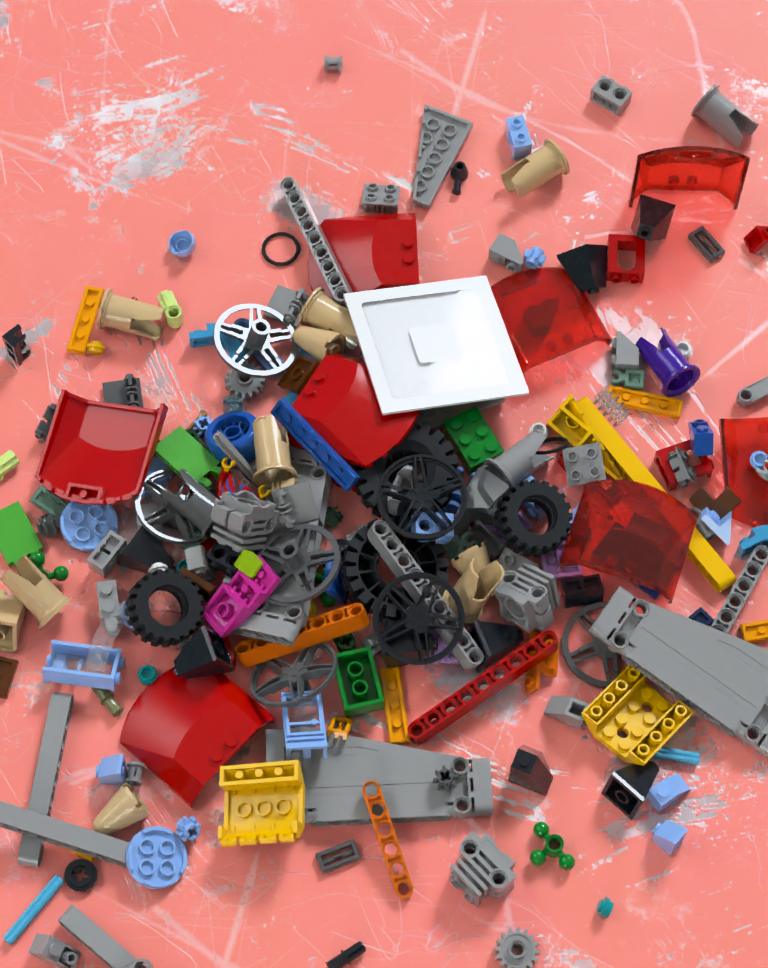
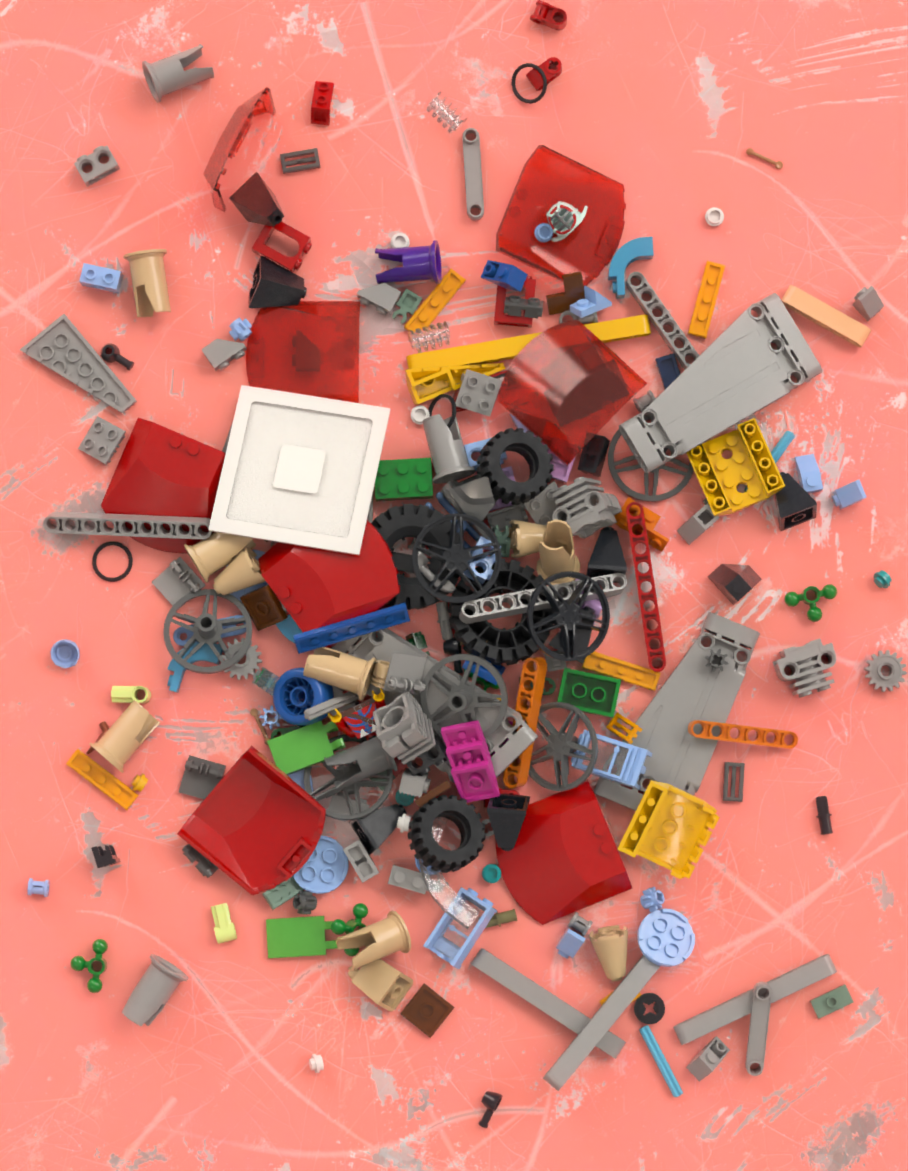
camera: 65 degrees left, 20 degrees up
lime slope [234,550,264,579] -> none

